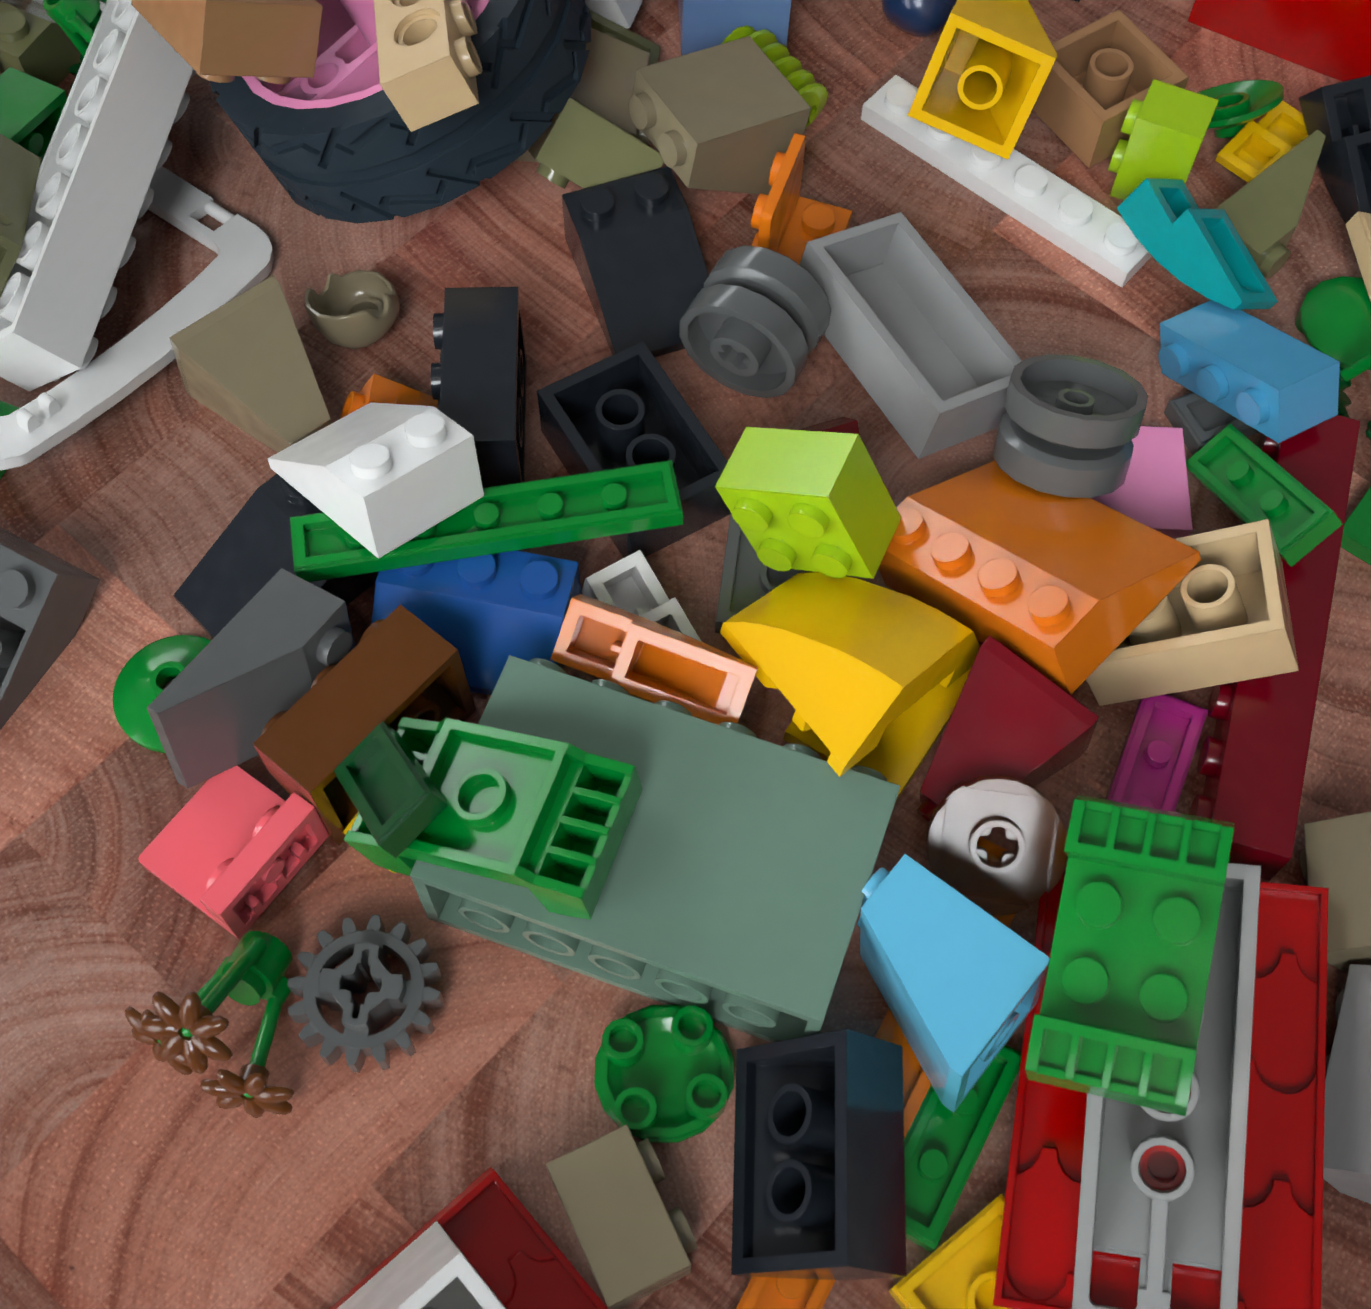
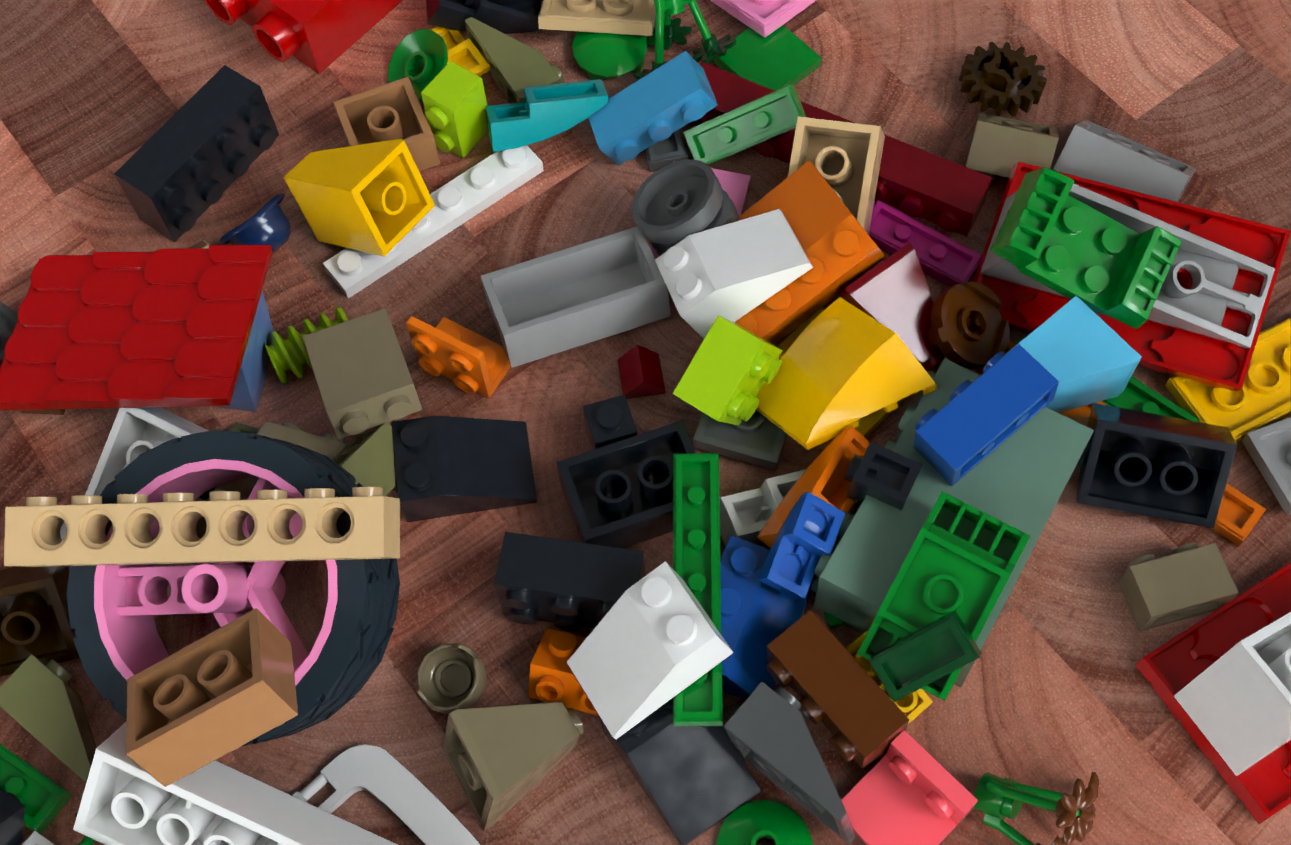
camera: 75 degrees left, 0 degrees up
dark grey gear [287,915,444,1073] -> none
green dish [594,1005,734,1143] -> none
dark grey wheel [679,245,831,398] -> none
none -> black brick [583,394,637,450]
none -> white slope [655,209,813,339]
none -> blue slope [758,492,845,600]
none -> black bracket [844,442,922,510]
none -> blue brick [914,344,1059,486]

